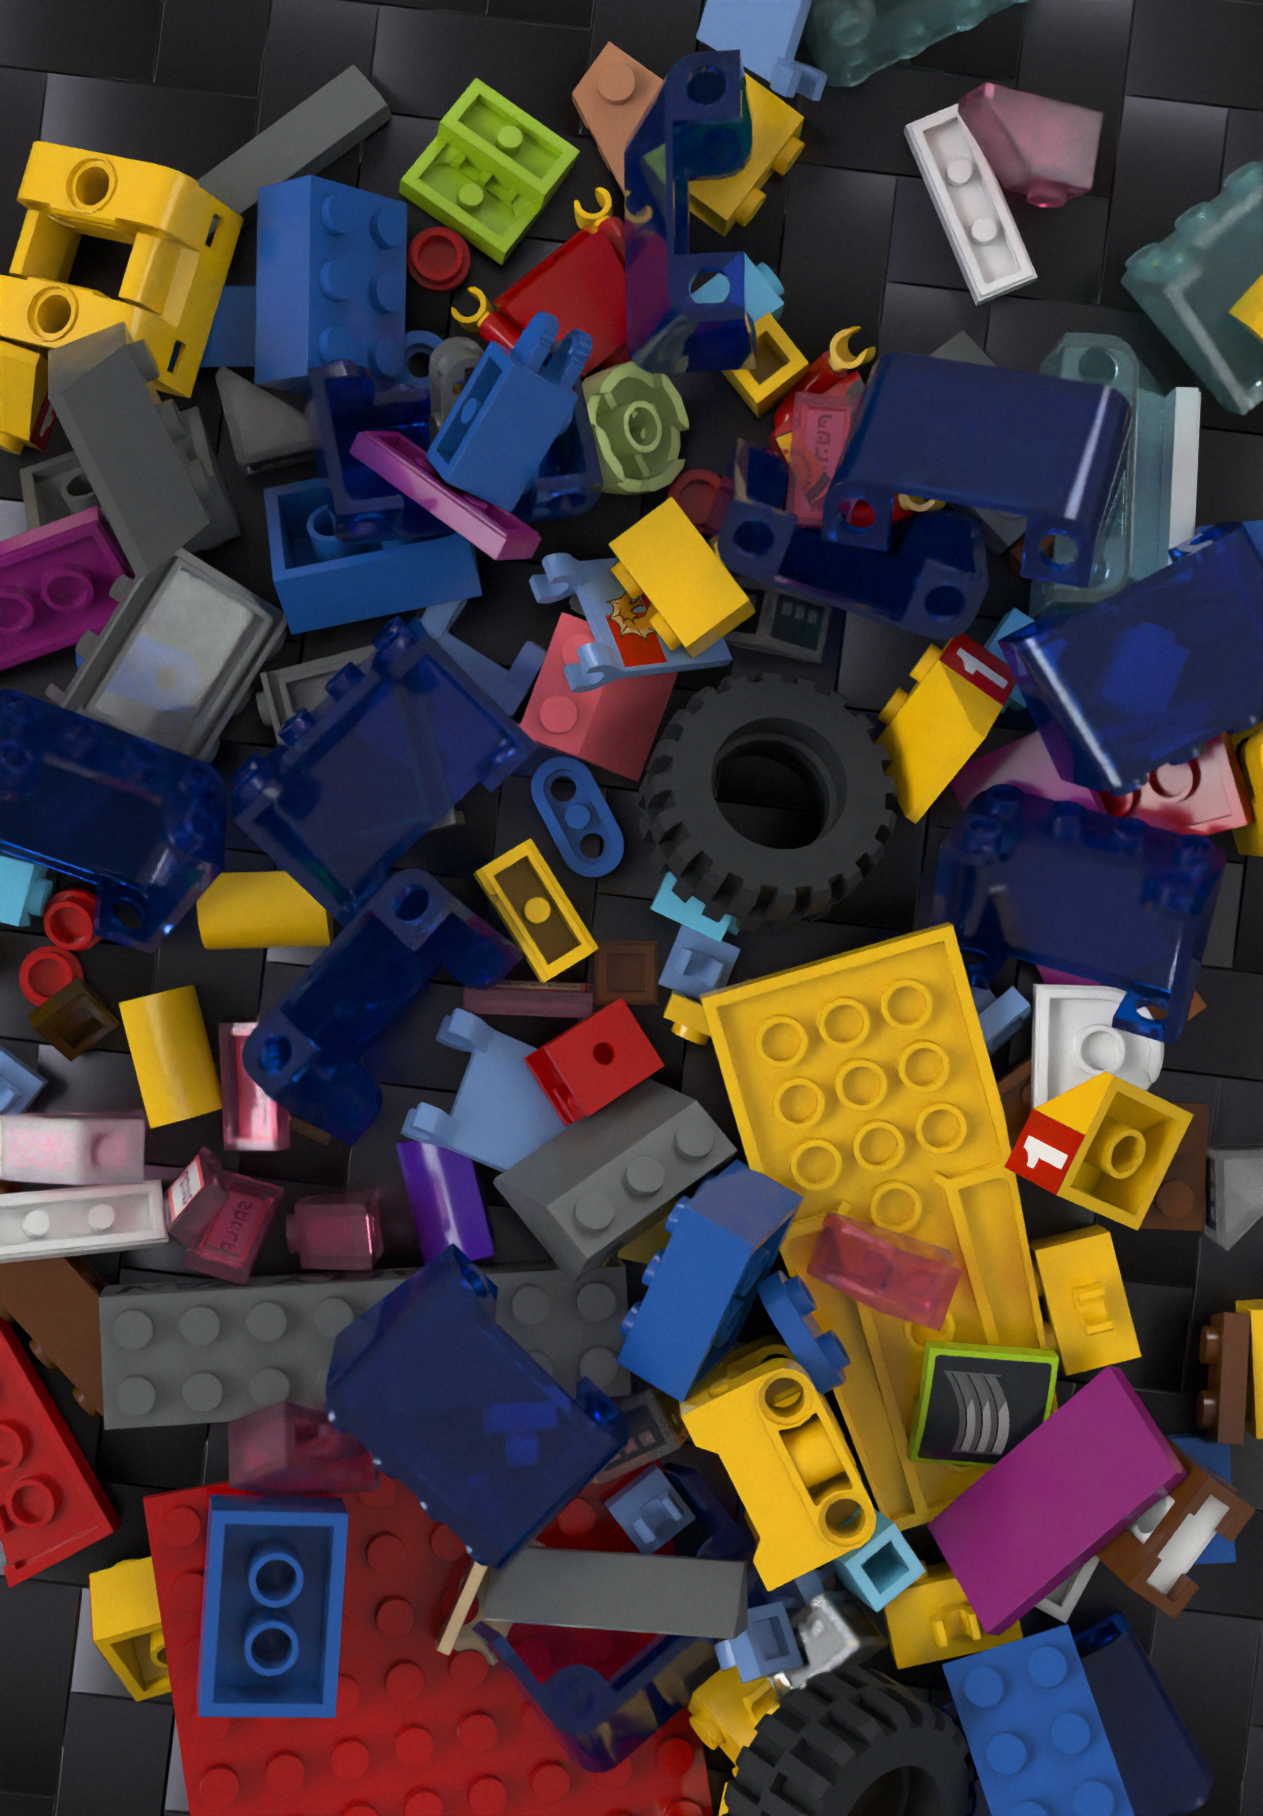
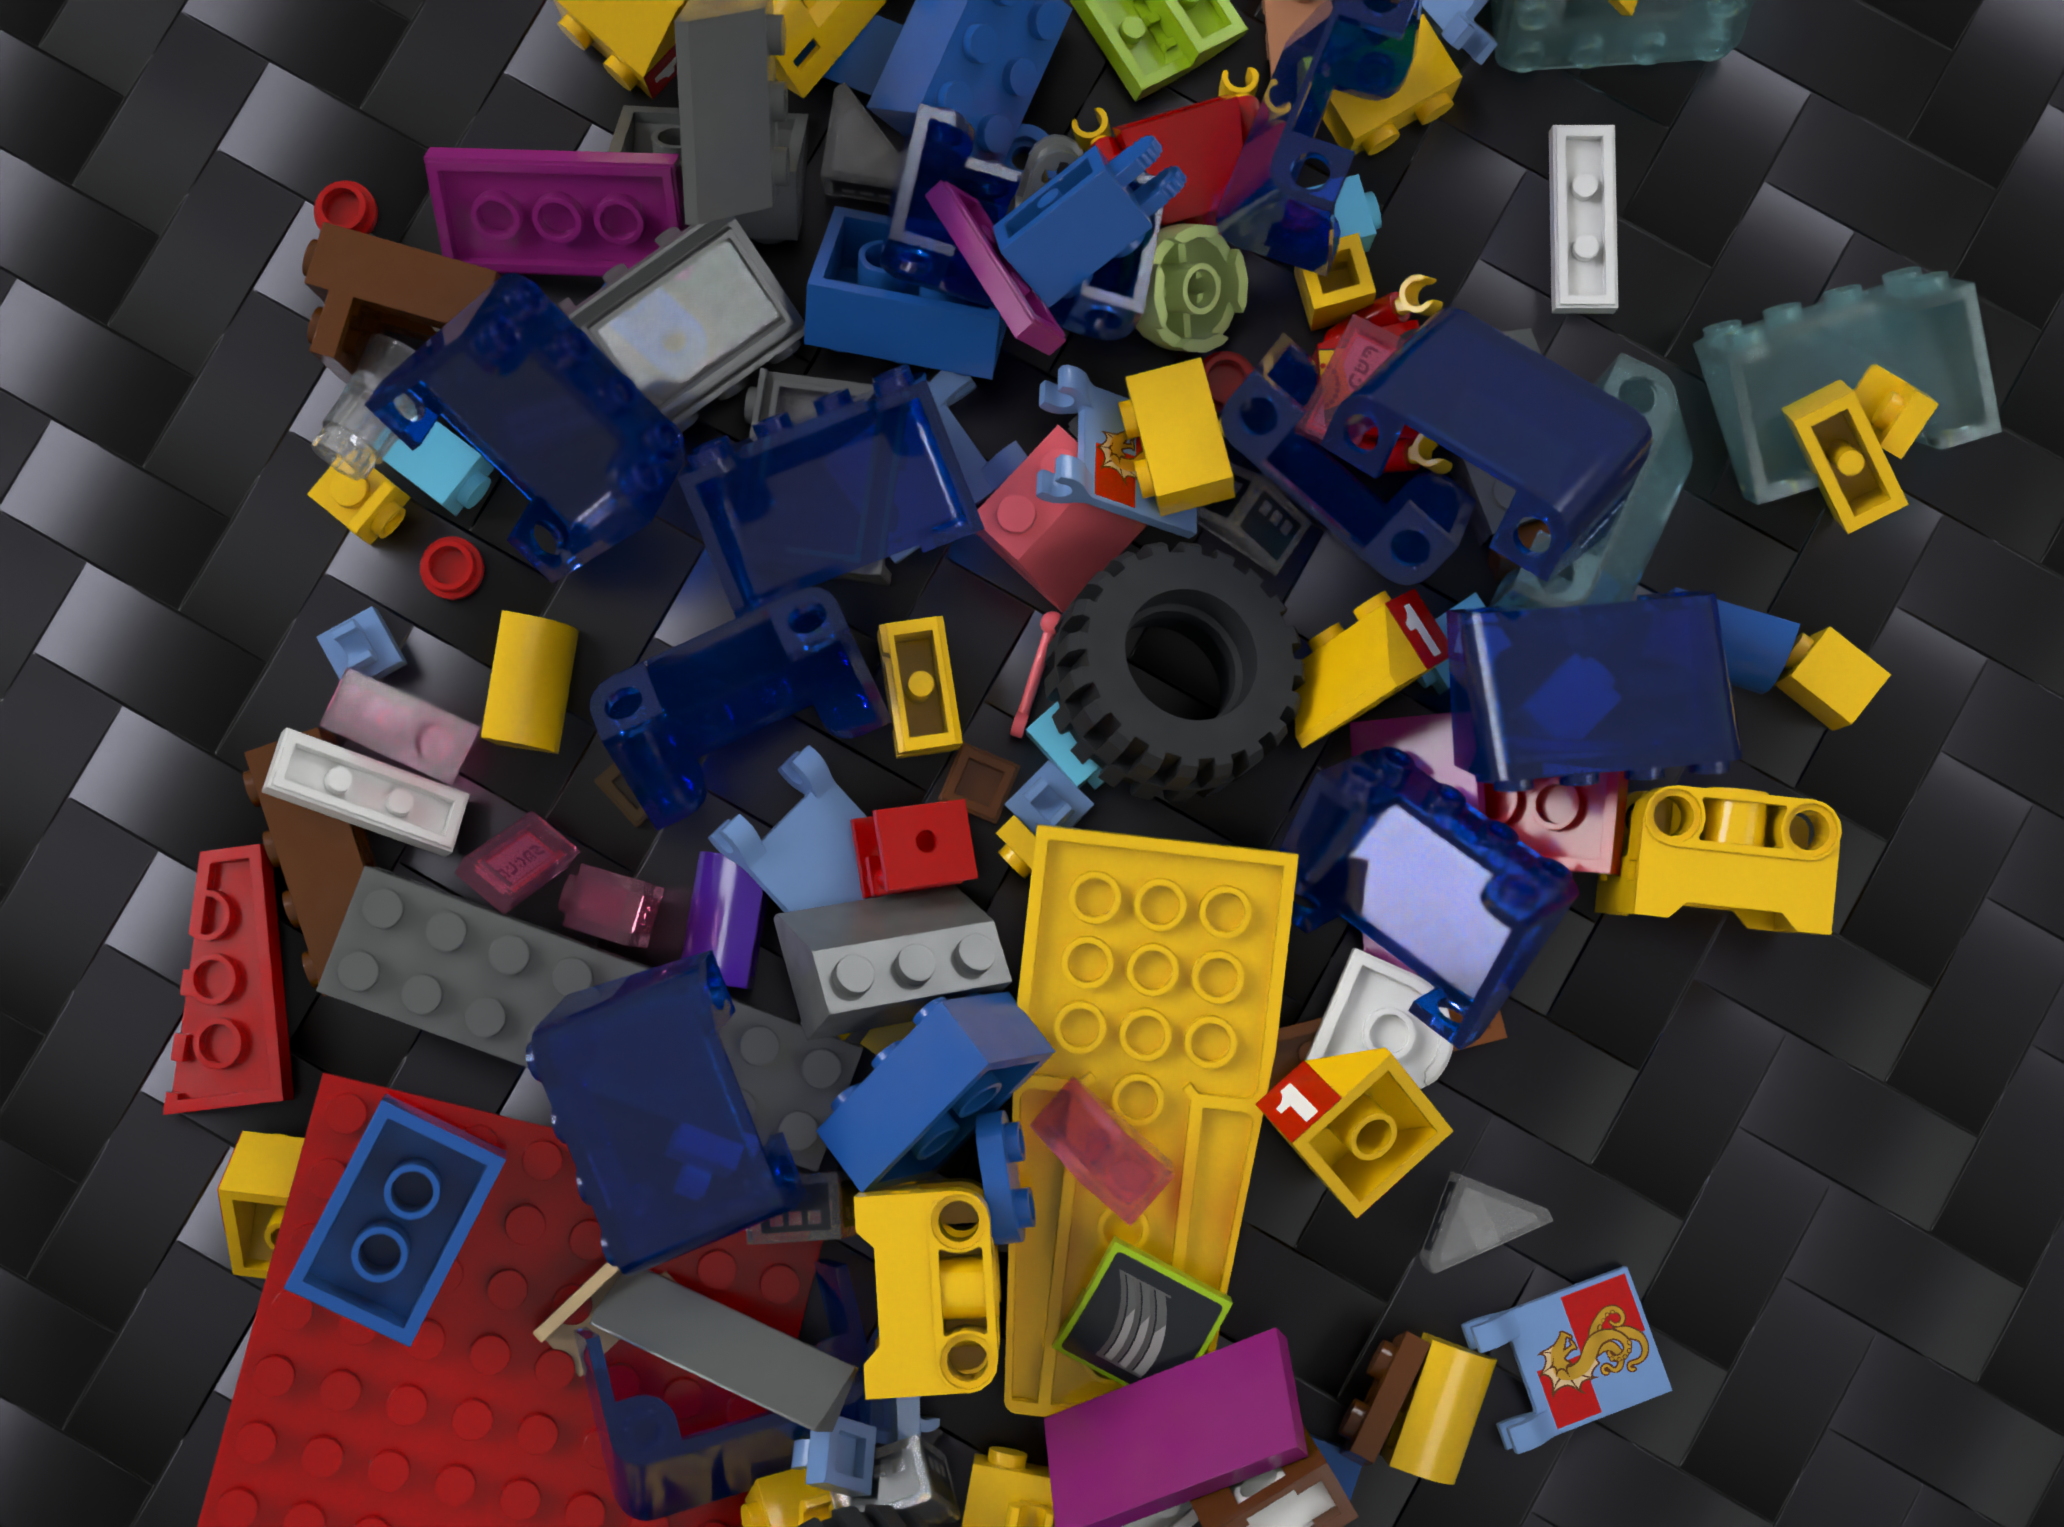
camera: 30 degrees right, 5 degrees down
dark brown tile [28,977,121,1062] -> none
red plate [44,888,108,951] -> none
clear pink tile [163,1146,229,1245] -> none
yellow brick [195,870,334,950] -> none
clear pink tile [218,1021,290,1151] -> none
clear pink slope [228,1401,380,1497] -> none
red plate [407,227,471,293] -> none
clear pink tile [463,978,594,1018] -> none
blue plate [531,756,624,877] -> none
medium blue tile [603,1463,696,1554] -> none
medium azure brick [828,1503,926,1612] -> none
clear pink slope [957,82,1103,208] -> none
medium blue tile [969,978,1032,1057] -> none
yellow brick [1028,1224,1141,1376] -> none
reddish brown plate [1140,1101,1209,1231] -> none
white tile [1155,387,1201,589] -> none
none -> coral hinge [1010,611,1062,739]

